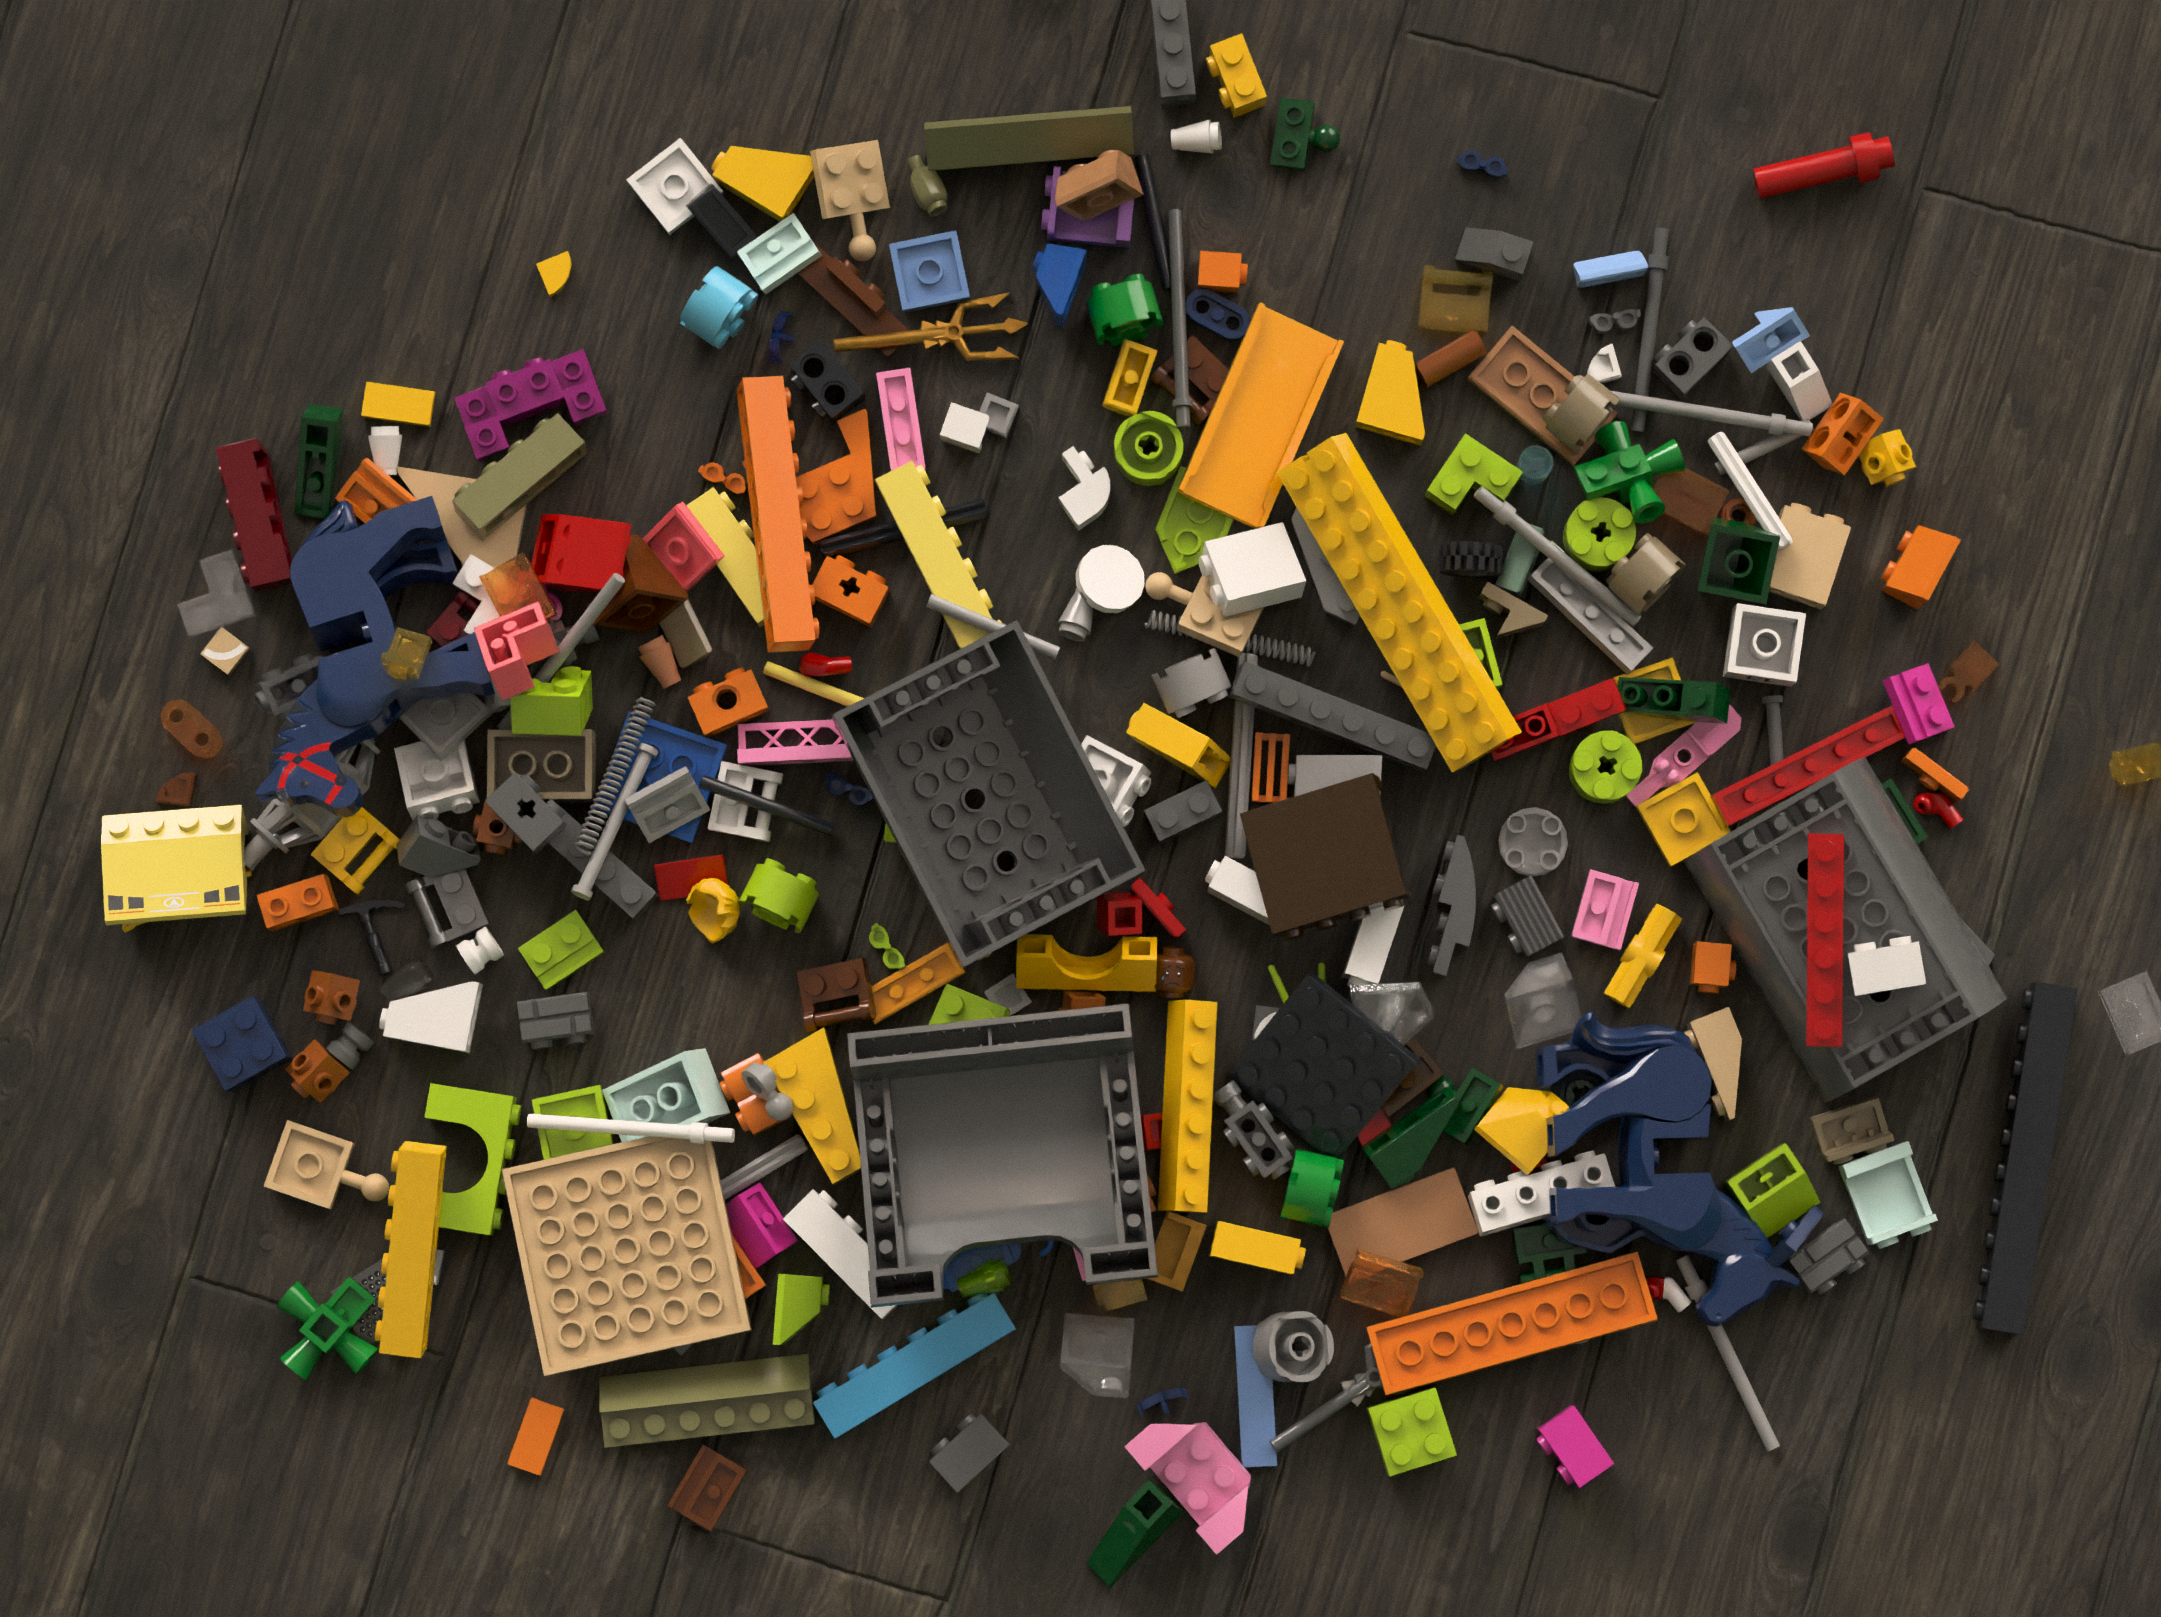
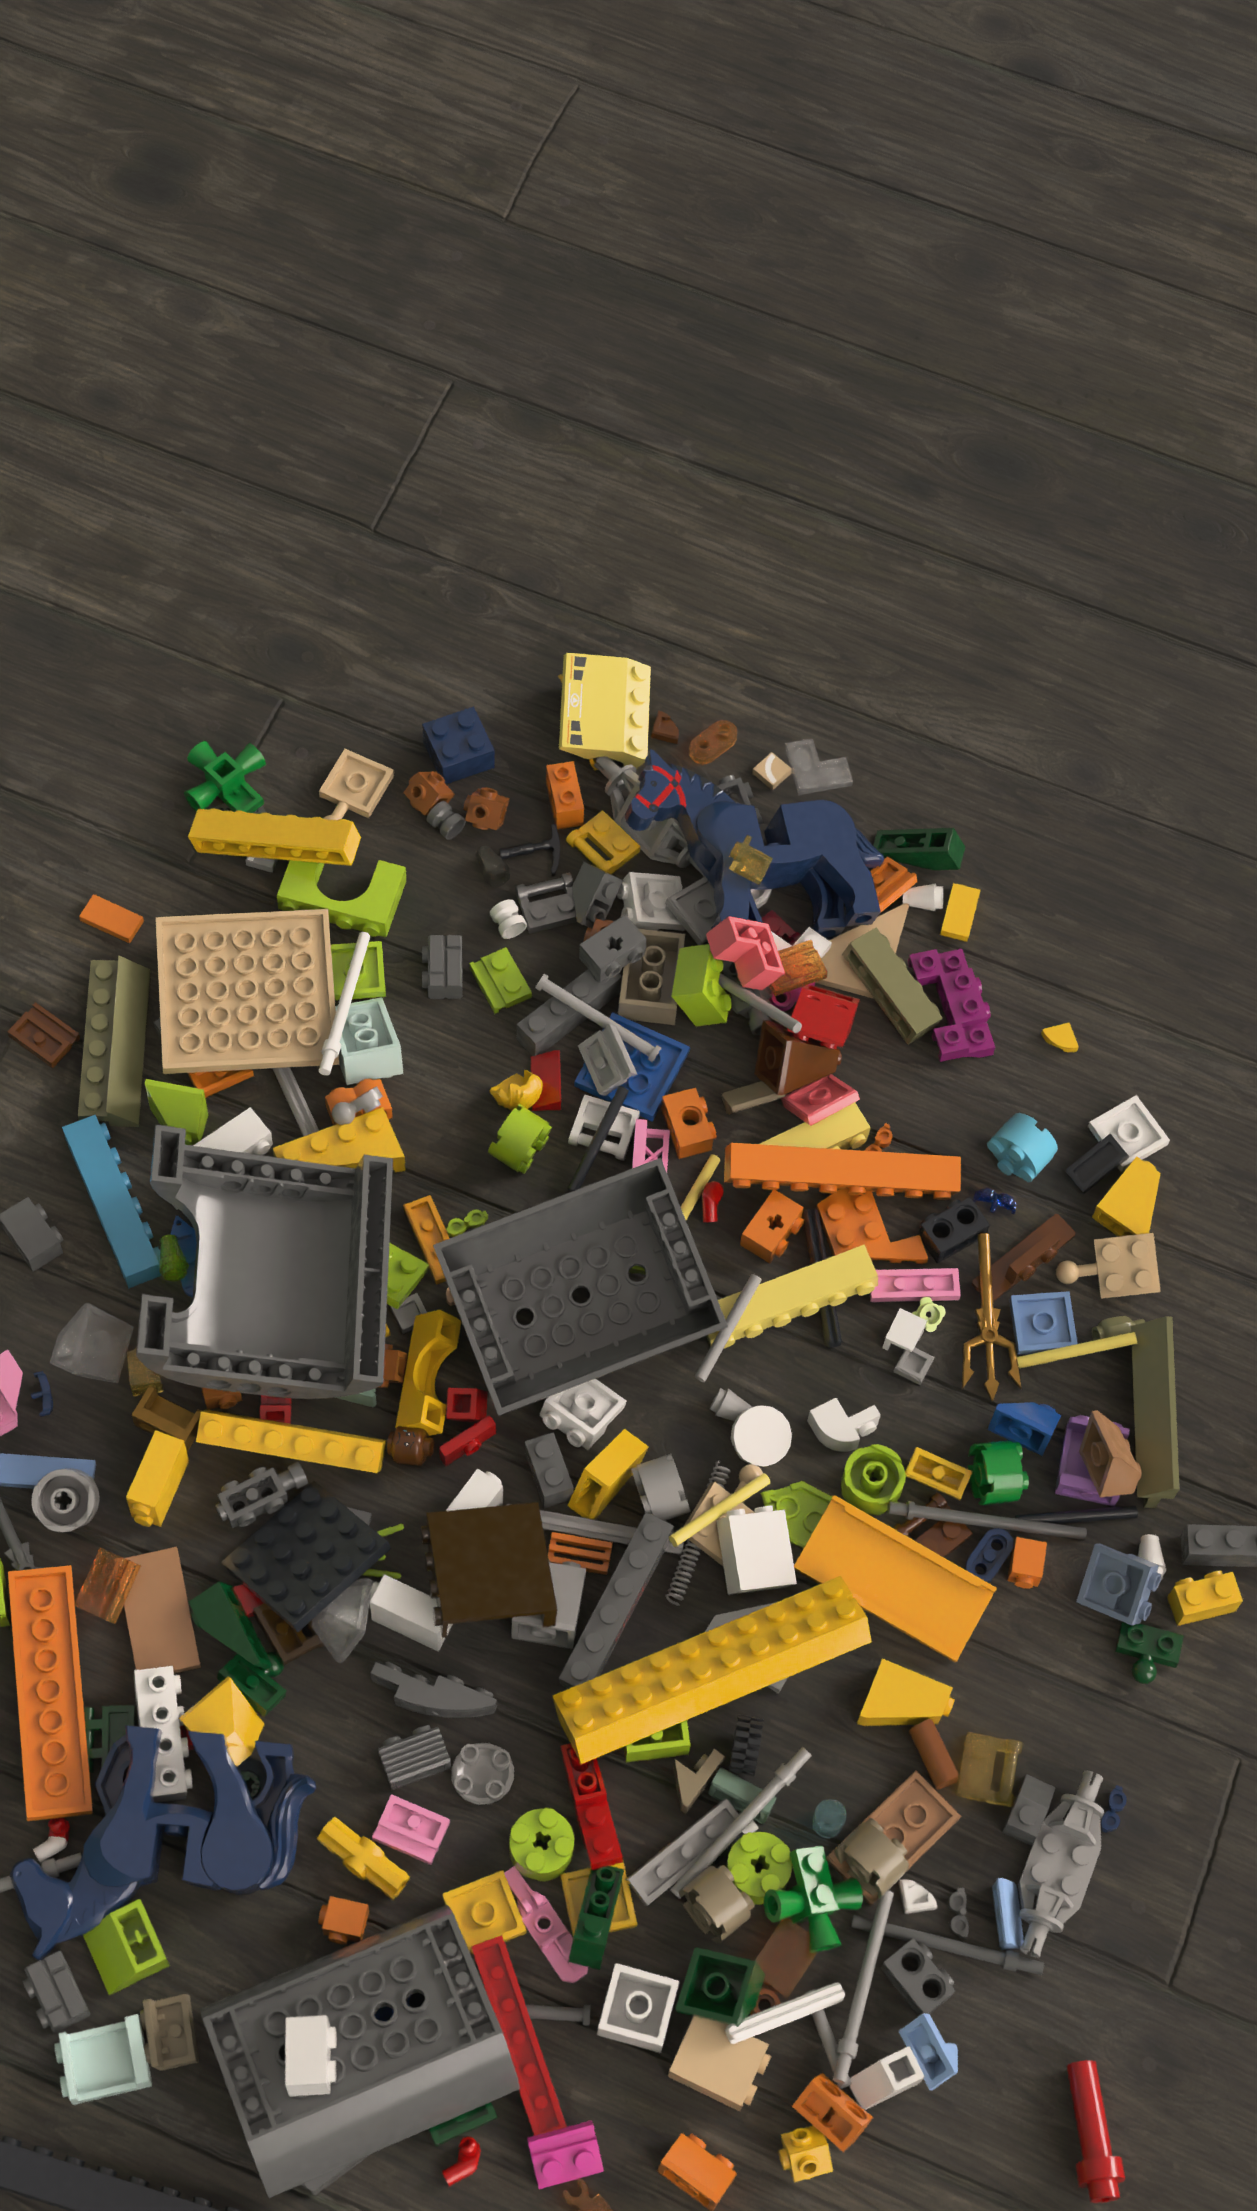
camera: 90 degrees right, 20 degrees down
dark red wedge [216,438,292,592] -> none
white slope [379,981,483,1053] -> none
light grey piece [574,697,656,856] -> none
nougat cone [638,635,682,689] -> none
dark pink panel [726,1183,798,1269] -> none
light aqua plate [737,213,822,294] -> none
reddish brown plate [797,958,876,1033] -> none
green brick [1281,1149,1344,1228] -> none
lime brick [1424,433,1523,515] -> none
clear slope [1504,953,1581,1049] -> none
tan slope [1684,1007,1742,1121] -> none
dark blue plate [1766,1205,1823,1268] -> none
red plate [1806,833,1844,1047] -> none
orange plate [1901,748,1969,803] -> none
none -> light yellow bar [669,1473,770,1547]
none -> yellowish green plate [912,1297,946,1332]
none -> light yellow bar [1017,1332,1138,1369]
none -> light grey plate [1018,1770,1104,1958]
none -> sand blue plate [1076,1543,1161,1625]

